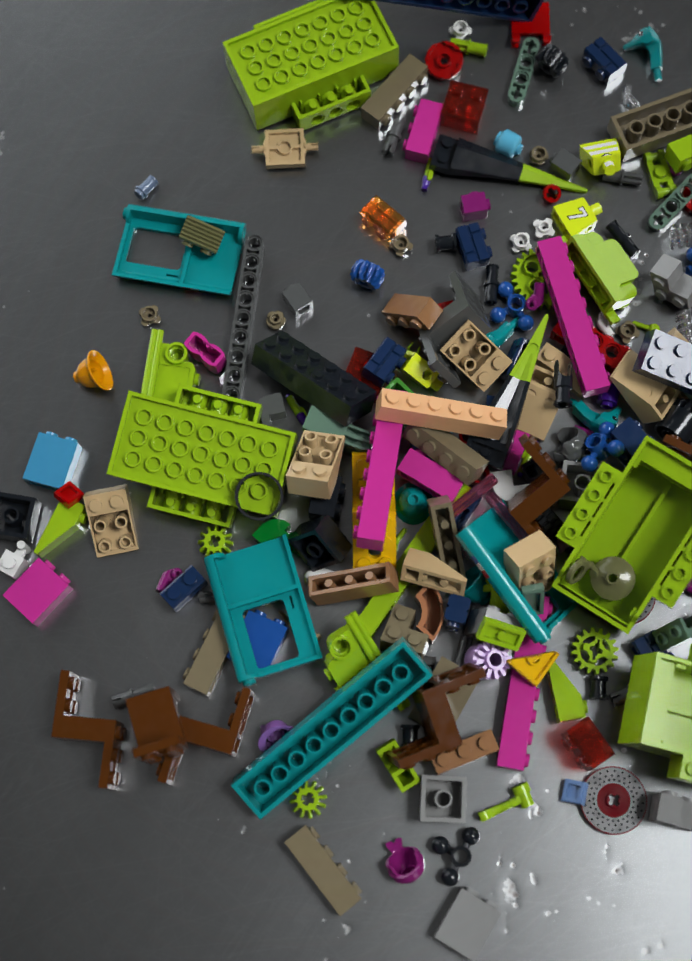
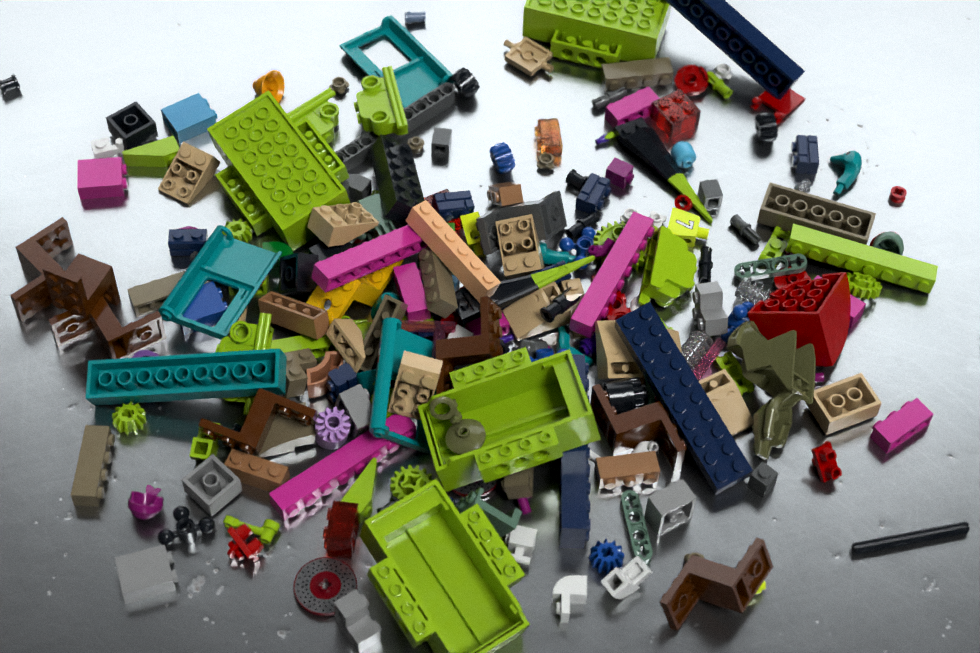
camera: 35 degrees right, 20 degrees down
red tile [54,481,84,509] -> none
olive brick [178,215,226,256] -> none
dark pink brick [184,332,227,374] -> none
black tyre [235,472,284,521] -> none
lime plate [476,616,526,652] -> none
yellow tile [506,651,559,687] -> none
sand green beam [507,37,540,107] -> none
sand green tile [521,583,545,615] -> none
dark tan plate [529,146,548,165] -> none
medium blue tile [561,779,589,806] -> none
neon yellow torso [579,138,621,176] -> none
none -> red hips [227,523,264,563]
none -> lime brick [353,66,408,135]
none -> black gear [451,67,480,98]

